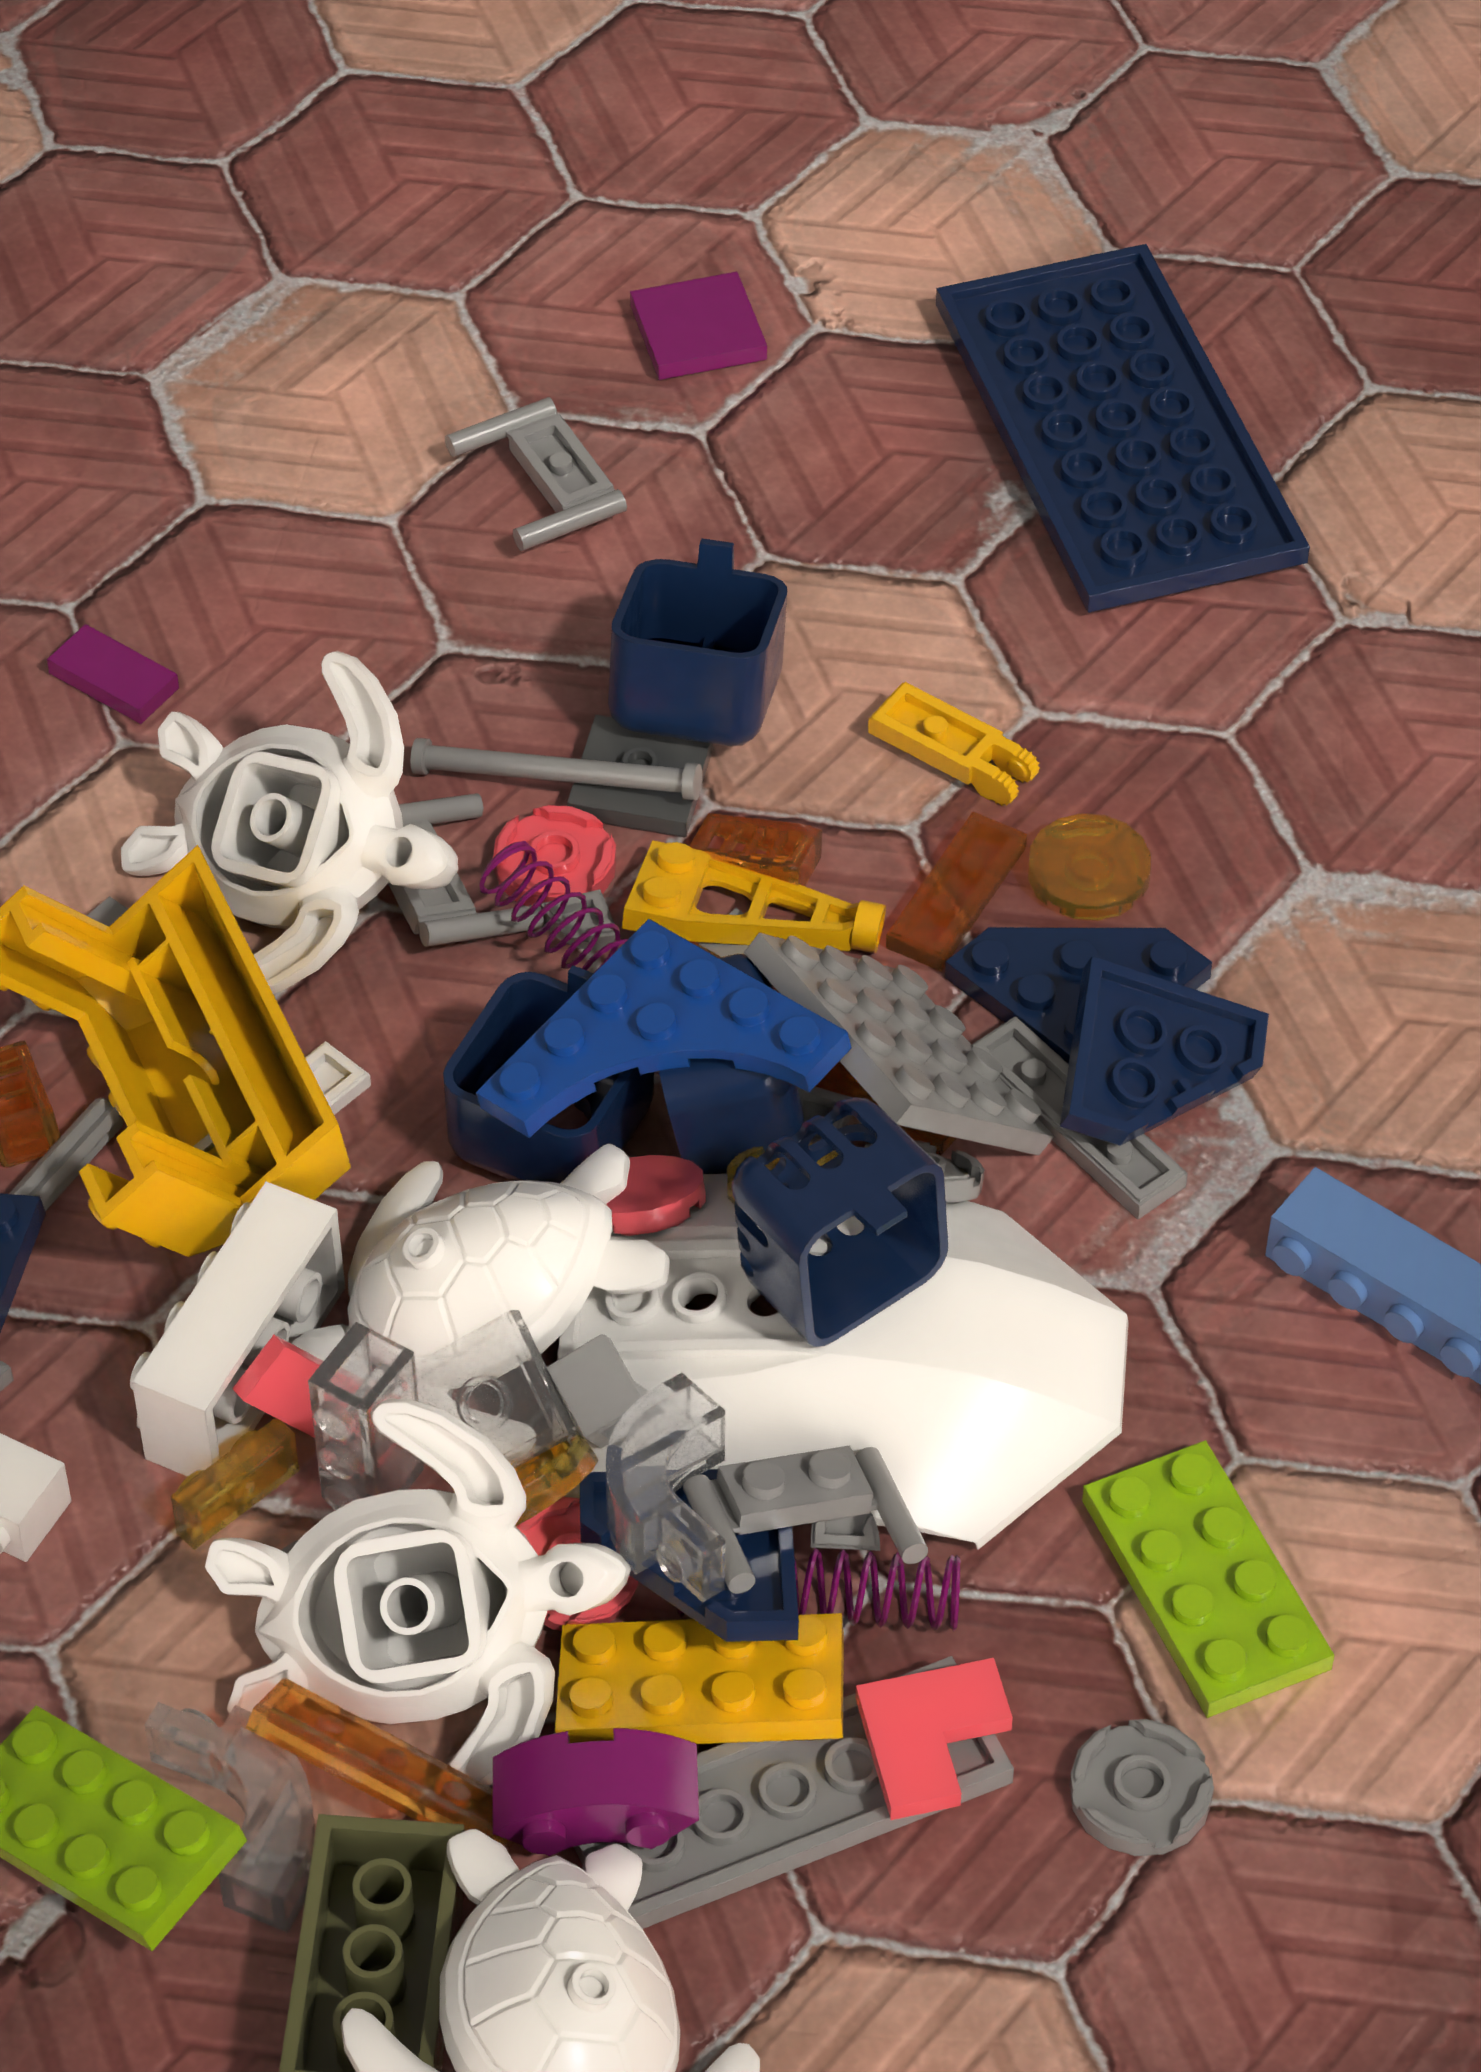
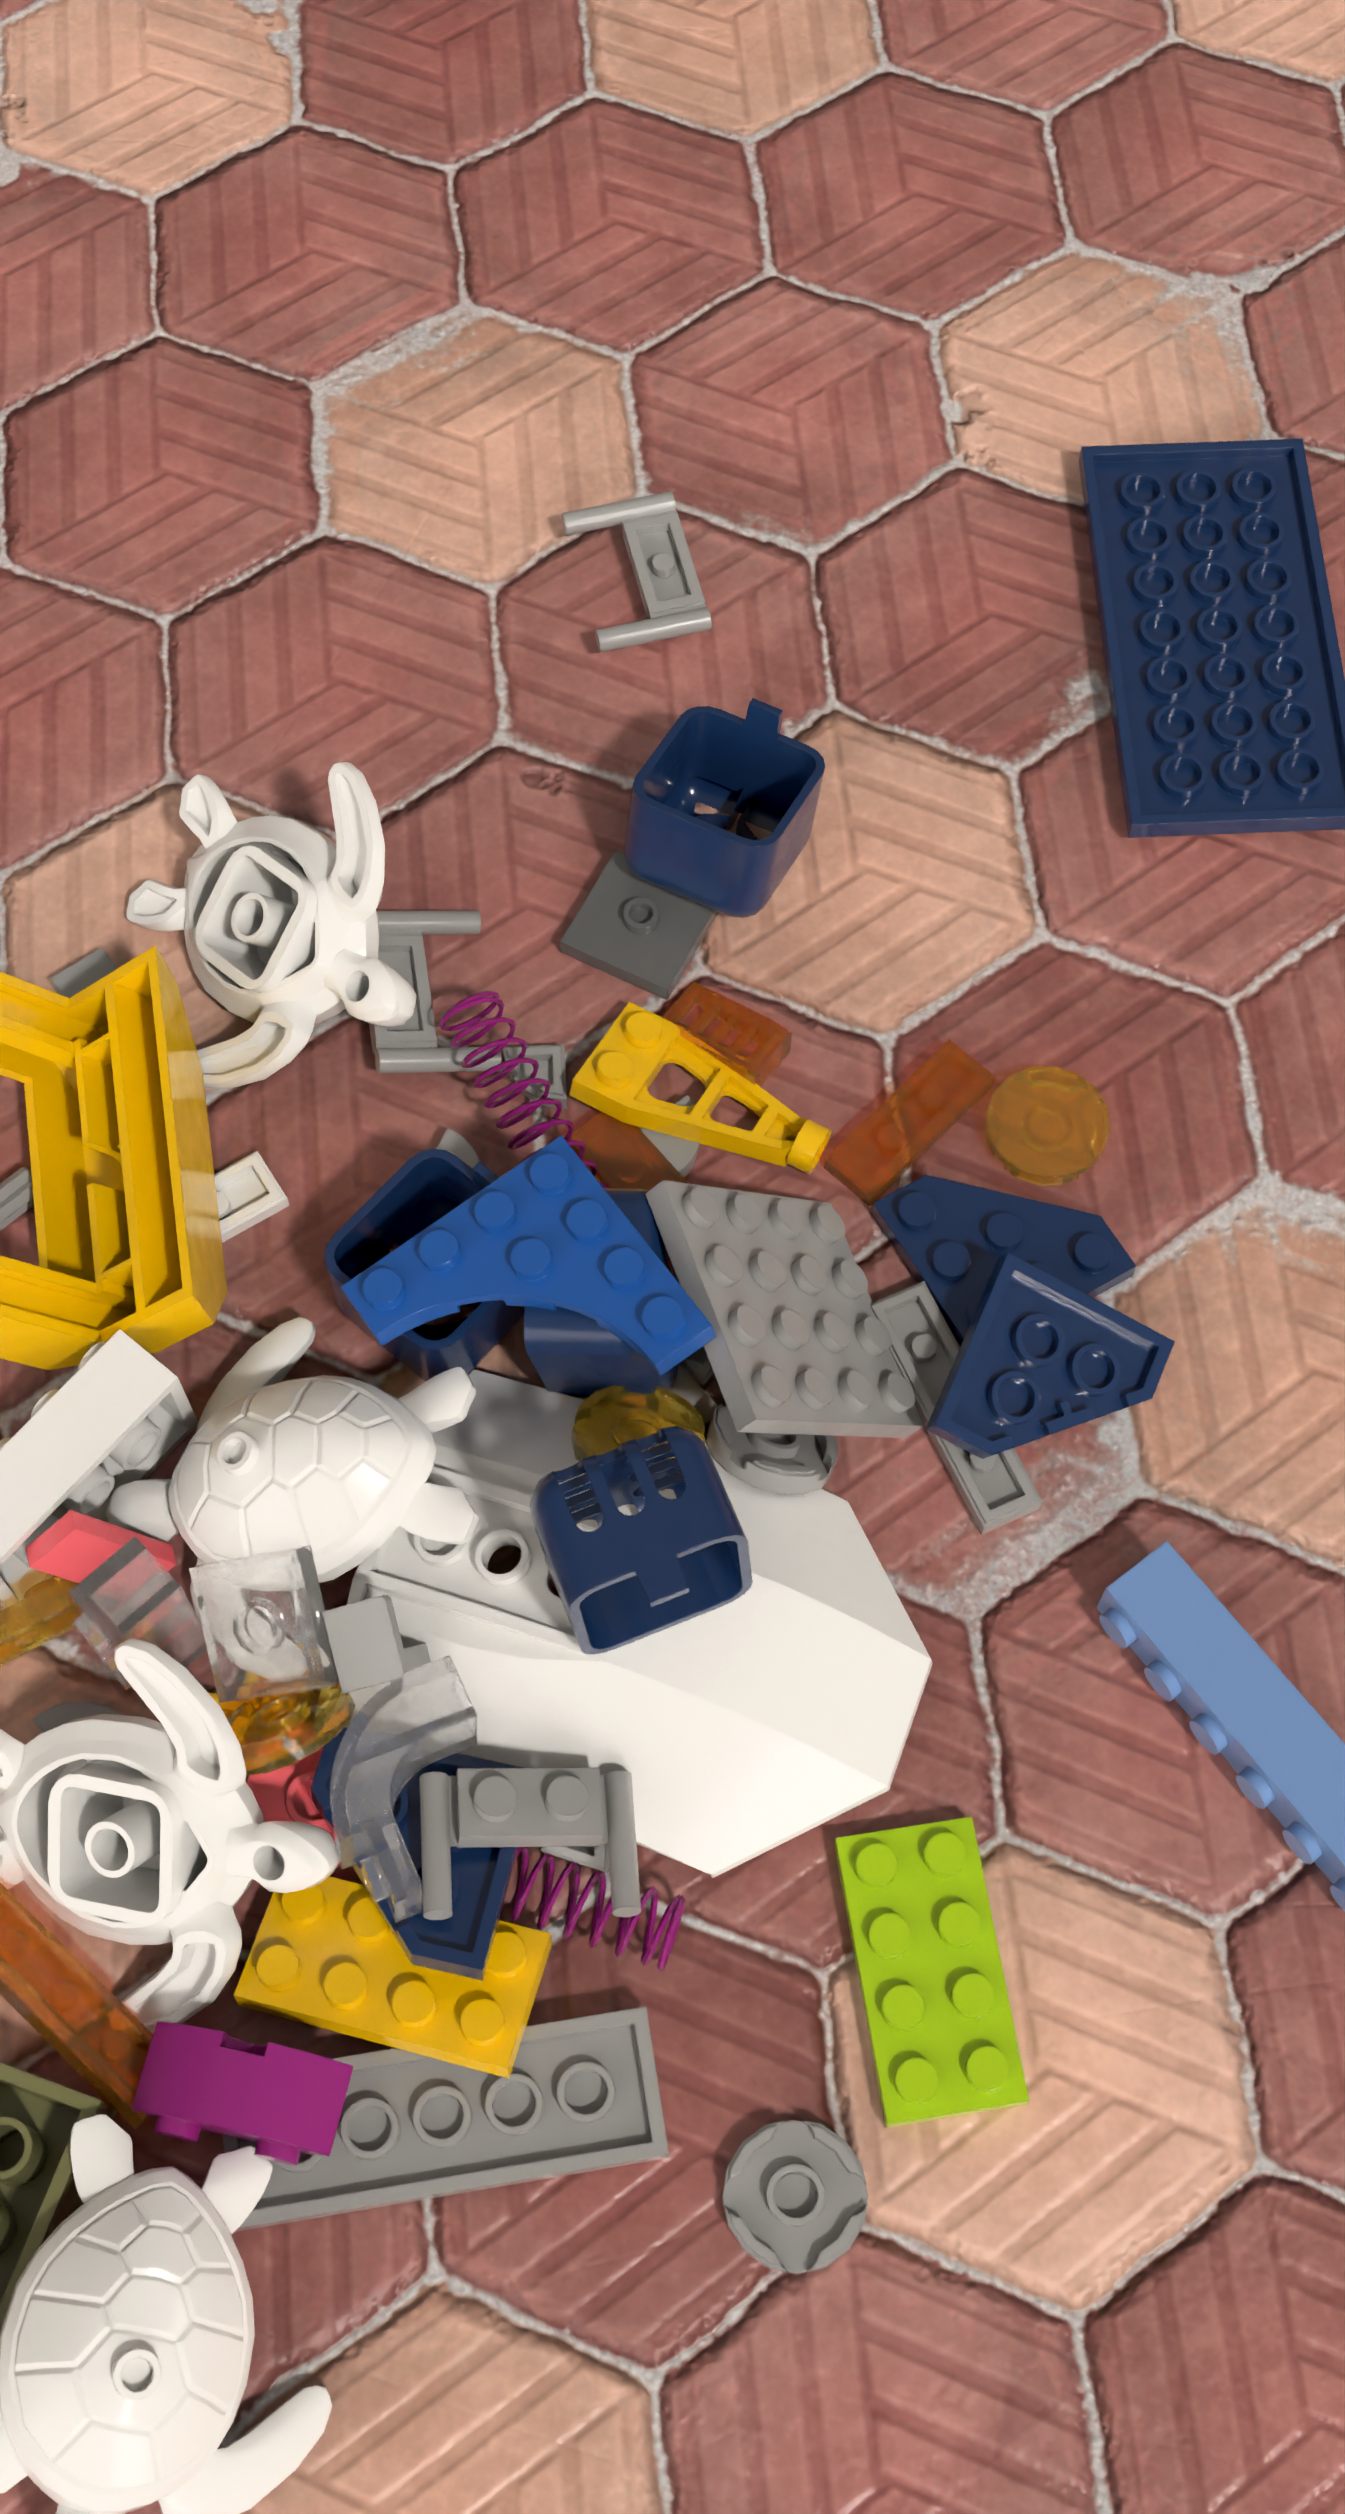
camera: 15 degrees right, 15 degrees up
magenta tile [47,624,179,724] -> none
light grey bar [410,738,702,800] -> none
coral tile [493,805,616,907] -> none
coral tile [606,1155,706,1236] -> none
magenta tile [630,272,767,380] -> none
coral tile [855,1658,1013,1820] -> none
yellow hinge [868,682,1040,806] -> none

